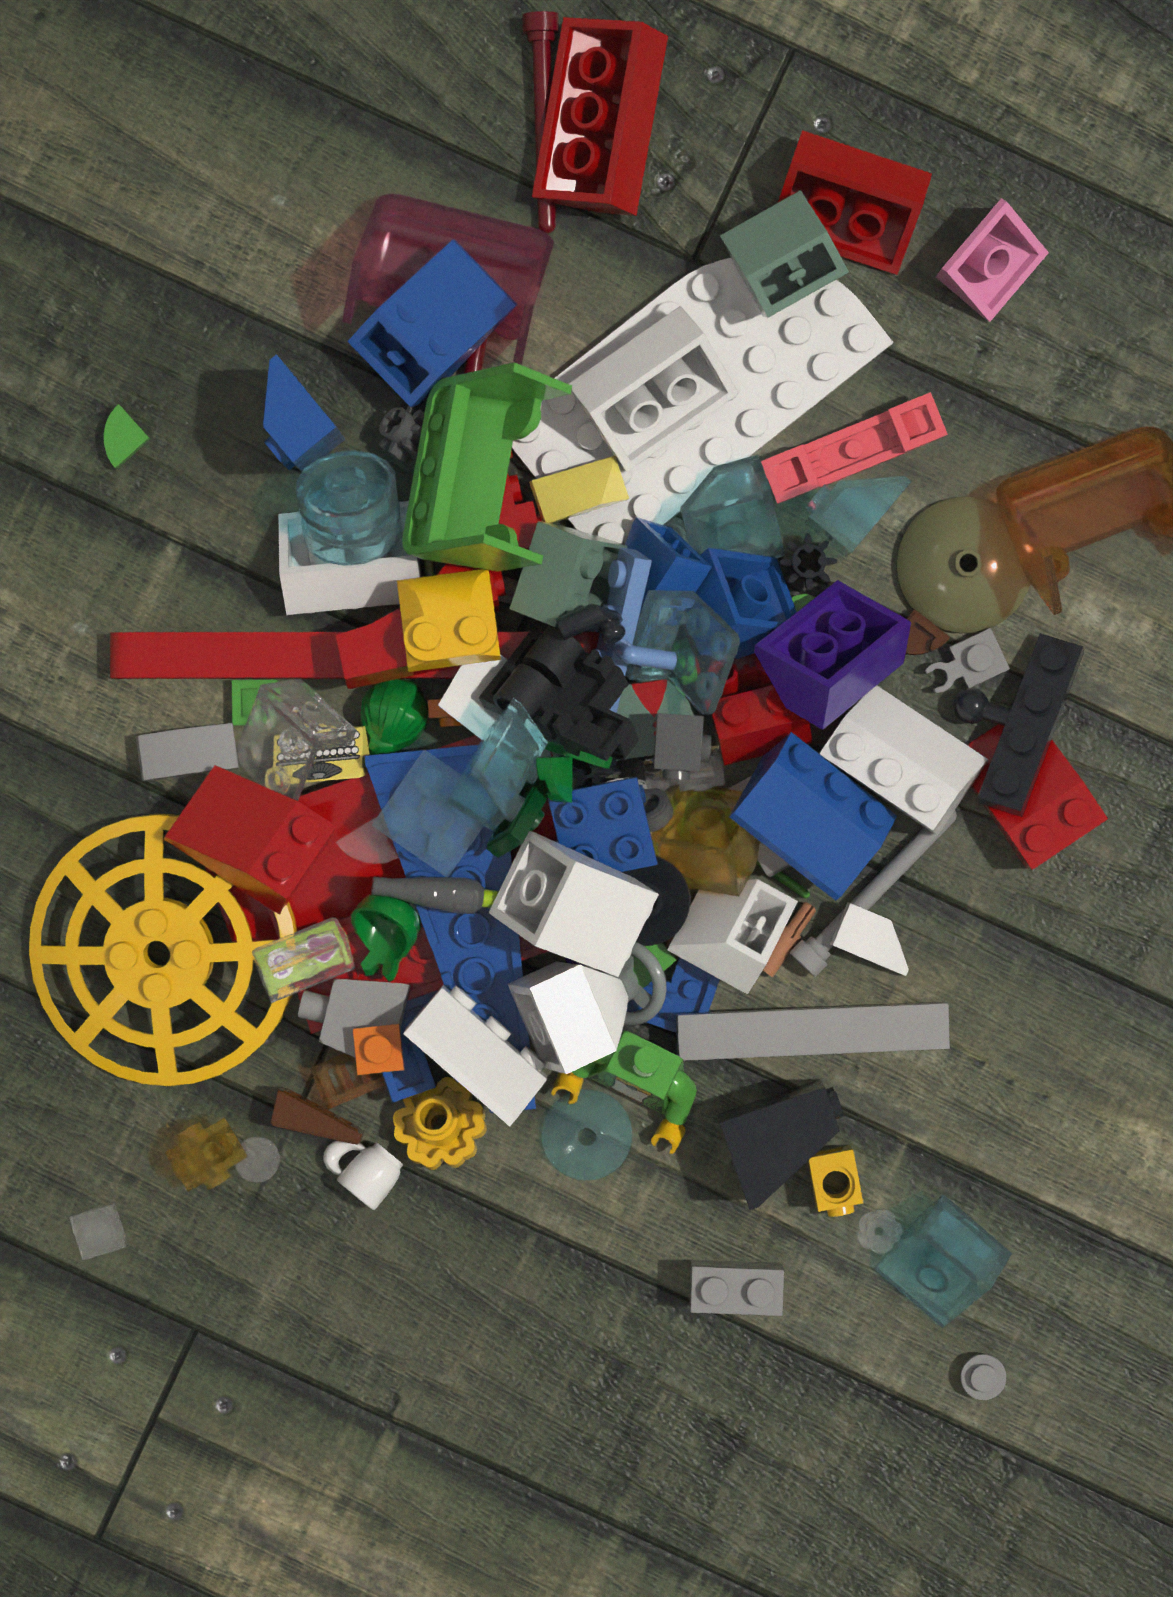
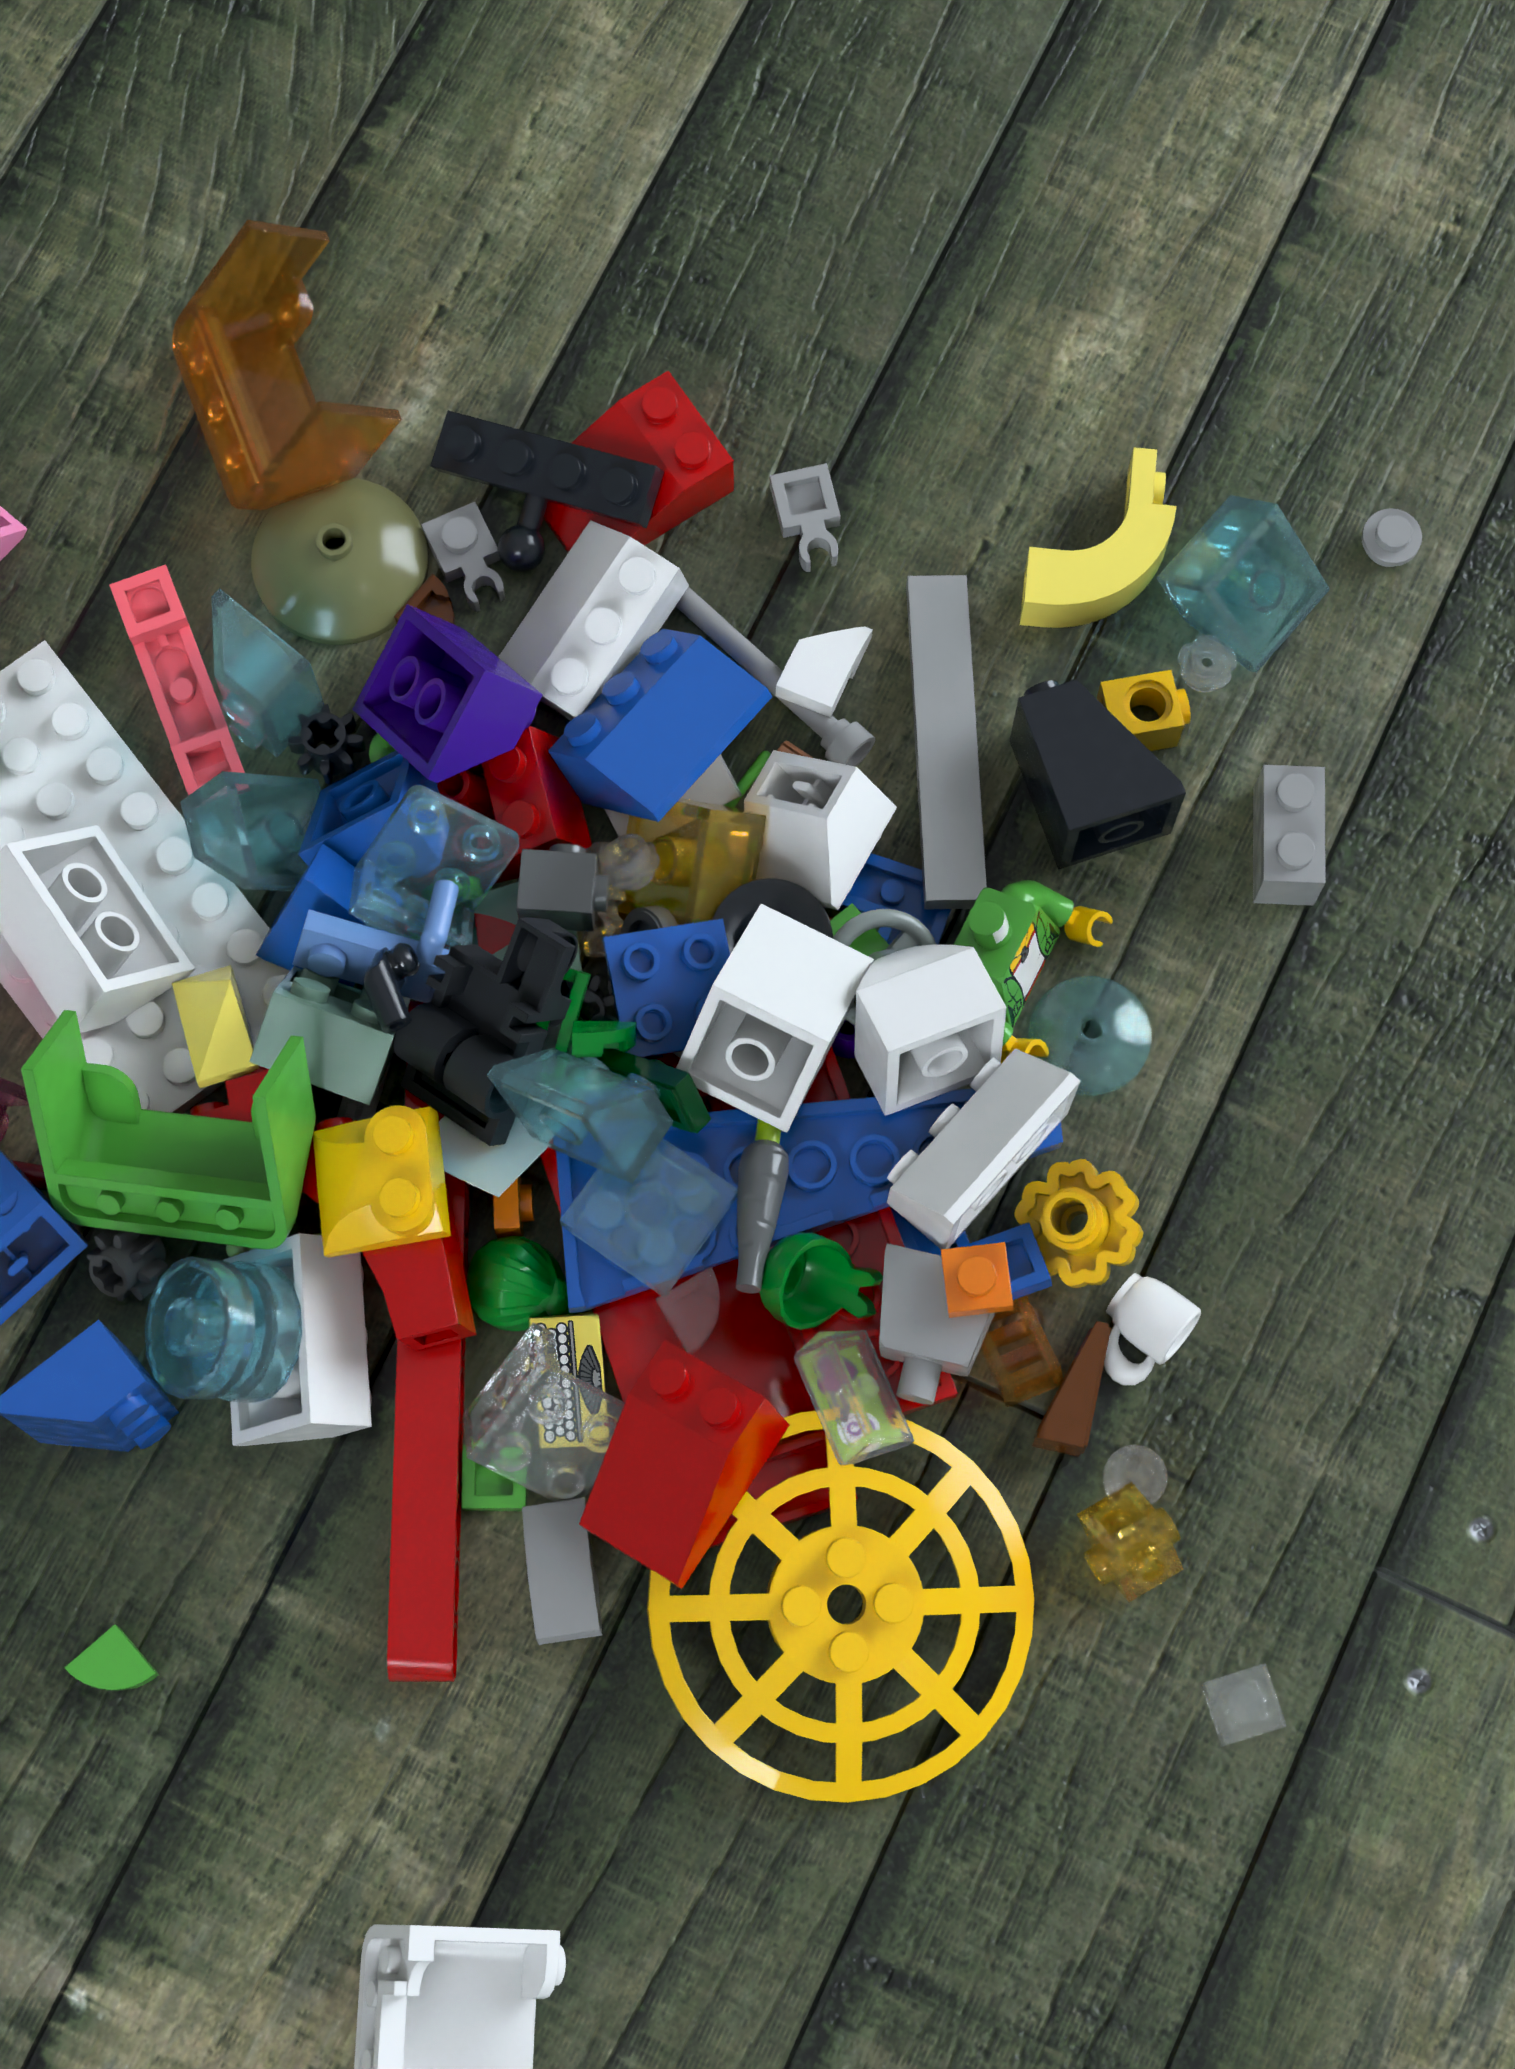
camera: 90 degrees left, 15 degrees down
none -> clear plate [600,834,660,890]
none -> light grey plate [770,463,841,572]
none -> light yellow arch [1020,447,1177,628]

